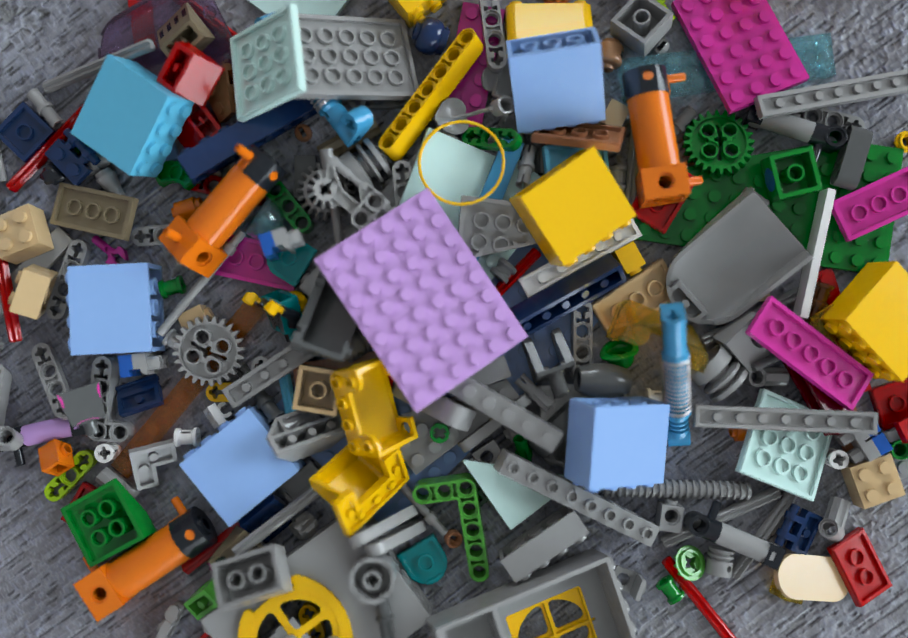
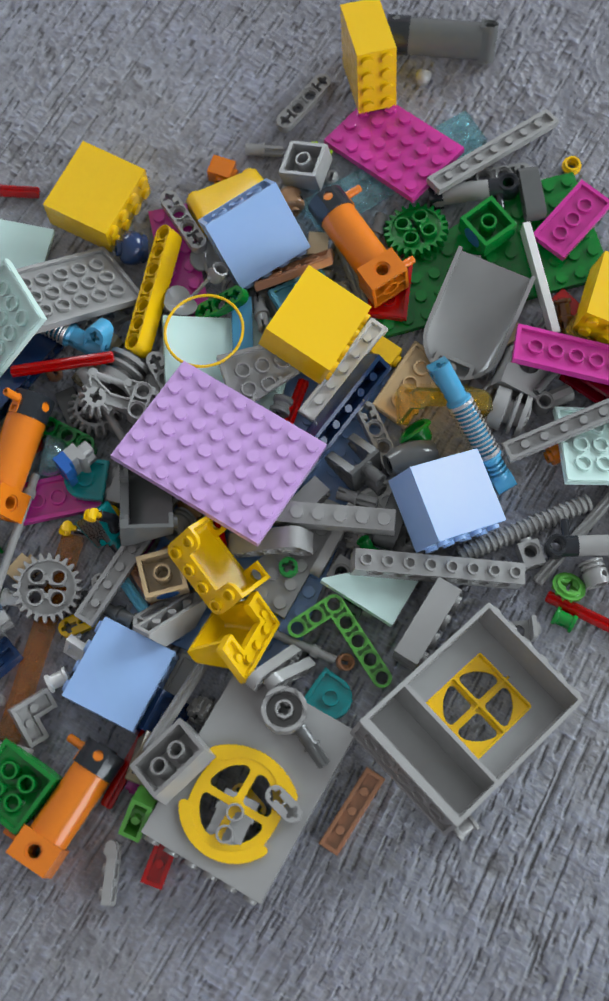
camera: 20 degrees left, 15 degrees down
none -> red axle [10,351,114,377]

